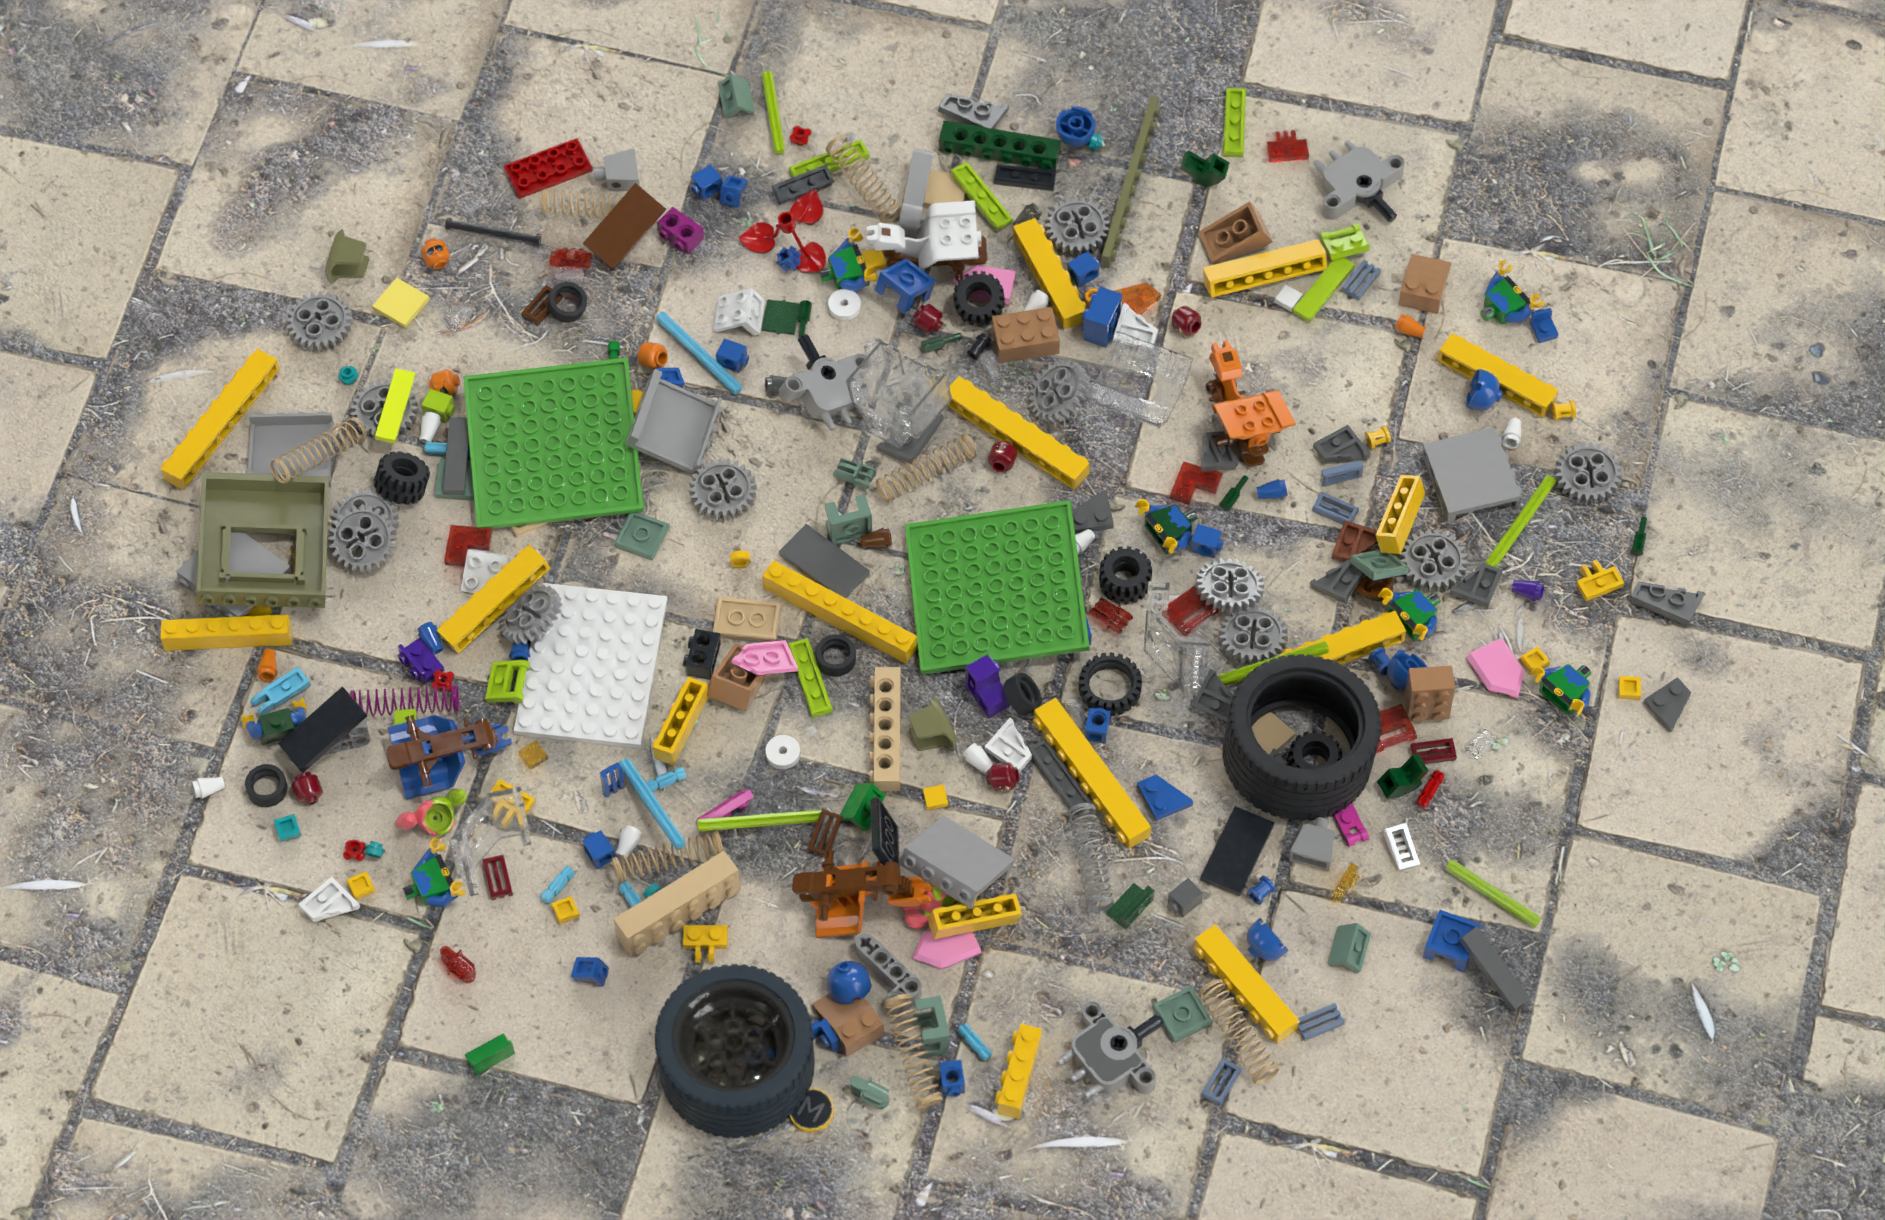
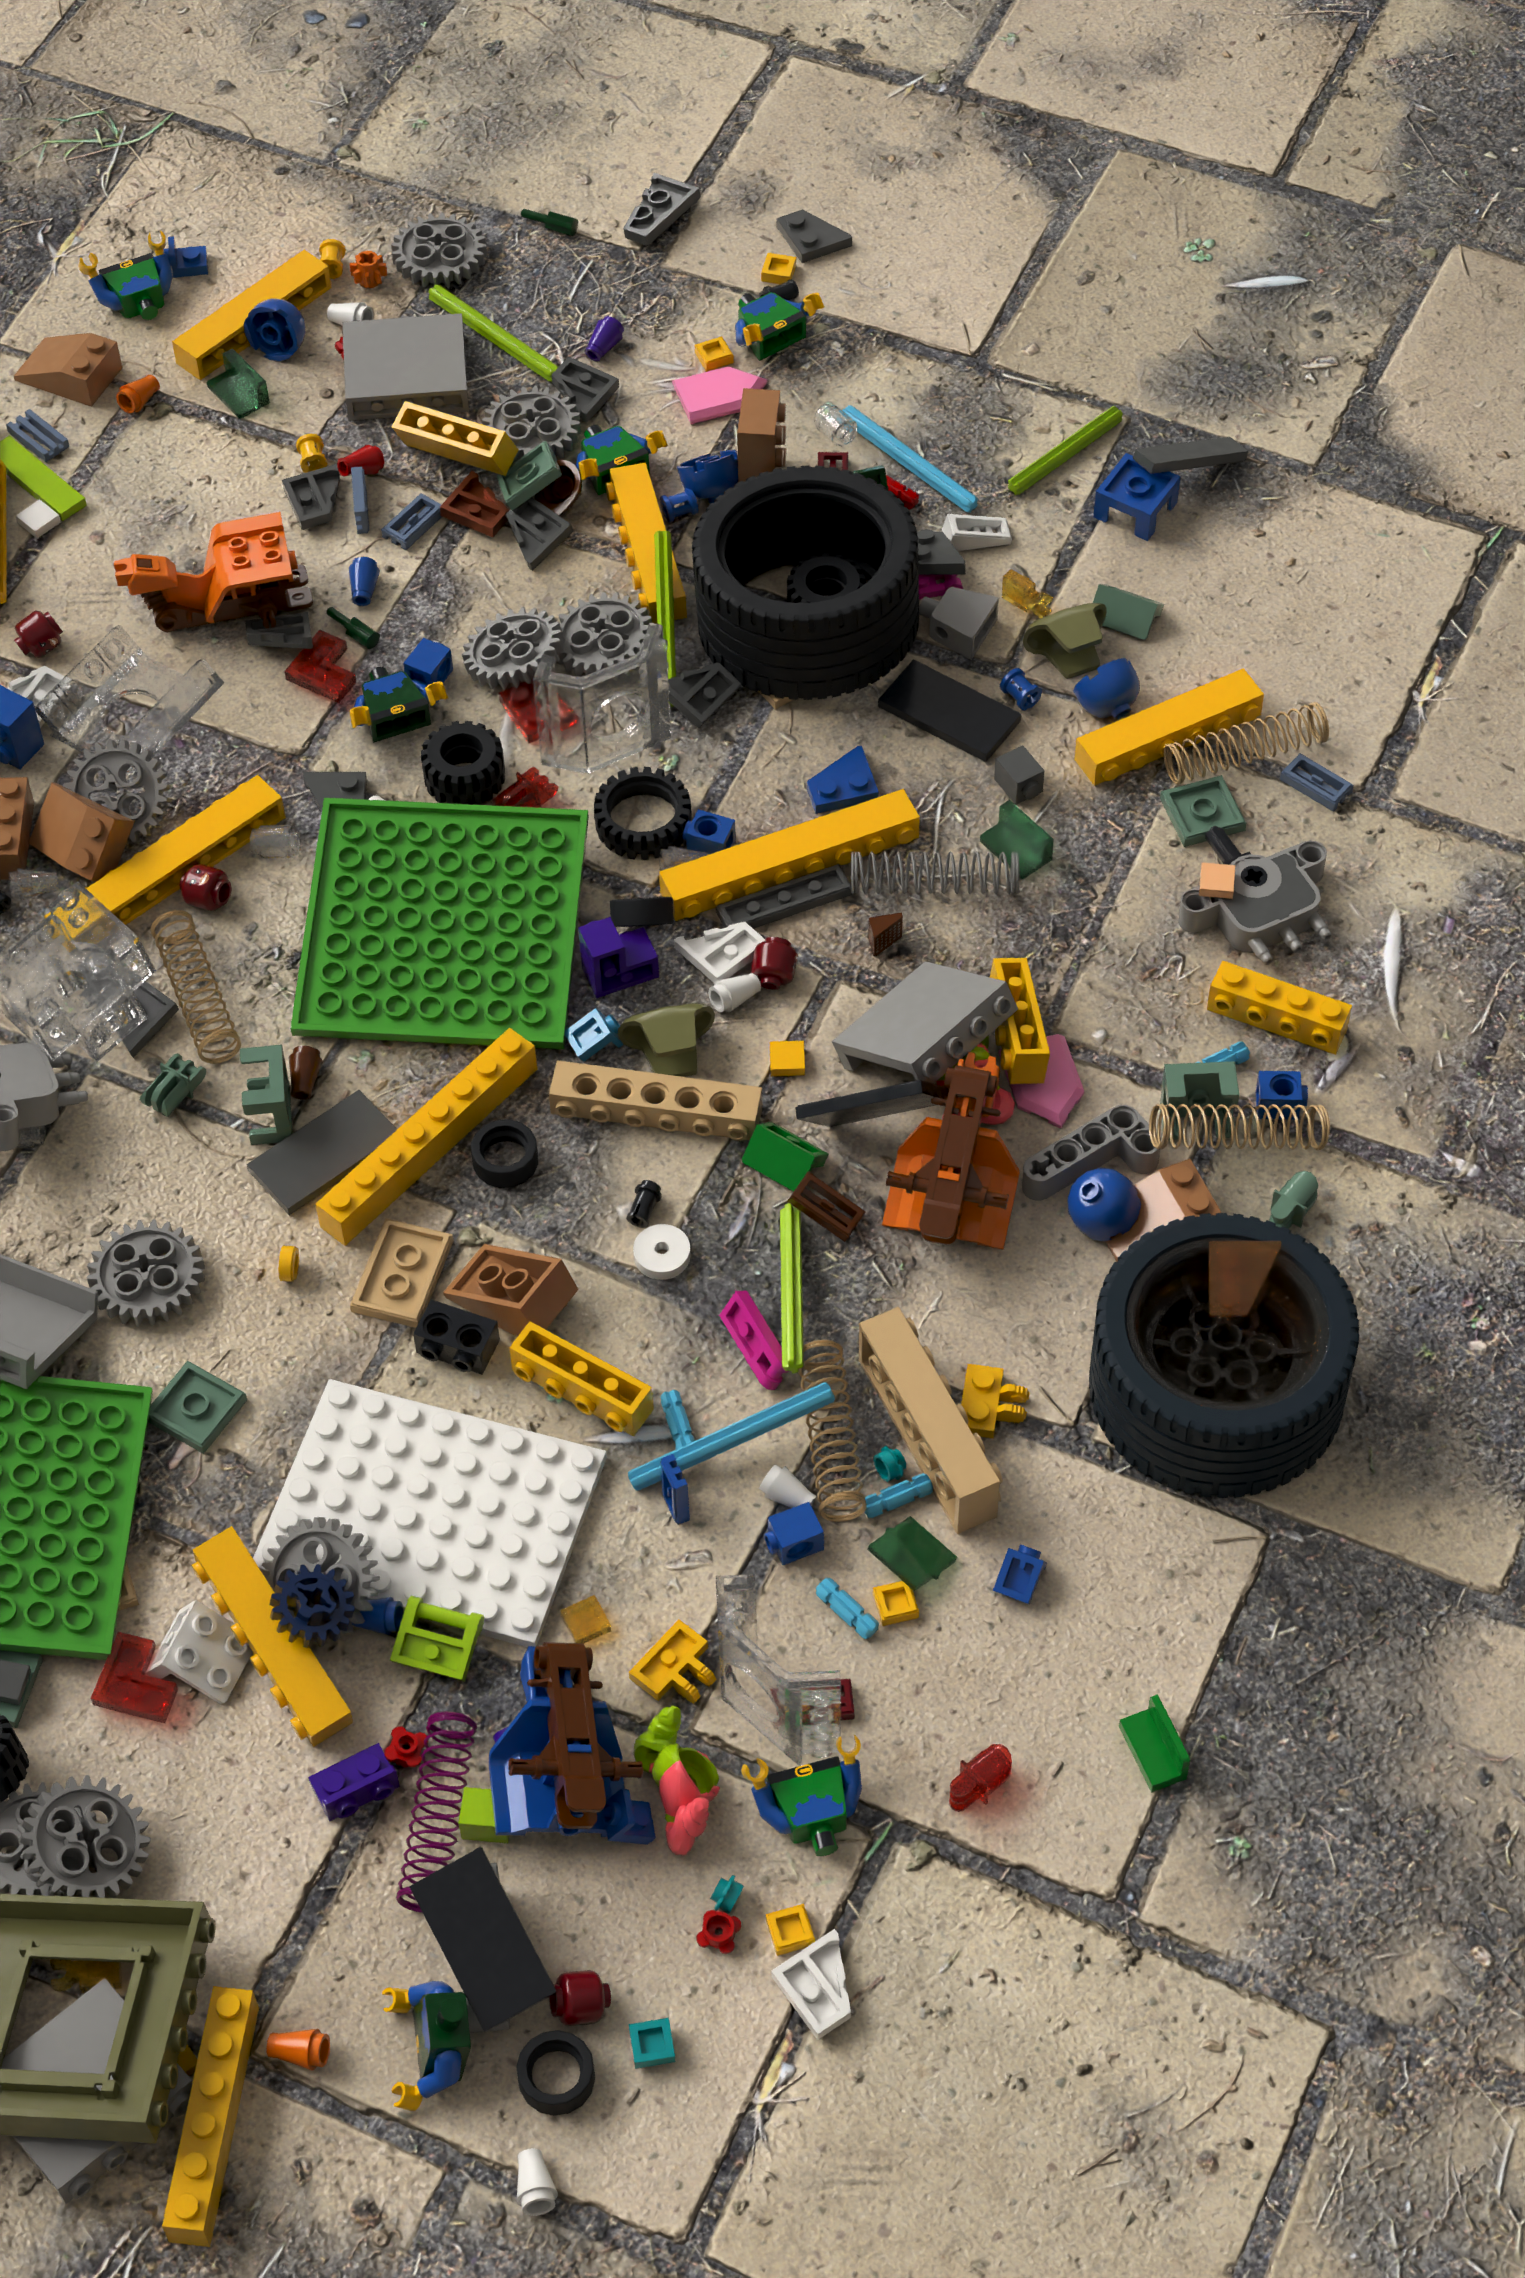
camera: 80 degrees left, 5 degrees down
medium azure hinge [250,667,311,716] -> none
blue cone [417,622,444,655] -> none
bright pink tile [731,640,798,675] -> none
lime tile [788,638,833,718] -> none
sand blue tile [1298,1003,1345,1041] -> none
yellow hinge [1576,559,1624,601] -> none
none -> medium nougat slope [28,782,135,881]
none -> clear green panel [207,348,270,419]
none -> clear brick [250,825,301,858]
none -> dark blue gear [269,1564,355,1648]
none -> red cone [337,445,384,477]
none -> orange gear [350,251,387,288]
none -> dark azure bracket [565,1008,624,1062]
none -> blue bracket [602,1789,656,1845]
none -> black pin [626,1180,662,1228]
none -> black pin [759,279,799,300]
none -> medium azure axle [841,405,978,513]
none -> clear green piece [867,1516,957,1592]
none -> reddish brown slope [868,913,903,956]
none -> dark grey wing [917,529,966,575]
none -> olive piece [1023,603,1107,679]
none -> light nougat tile [1199,862,1235,899]
none -> clear orange wing [1209,1241,1281,1317]

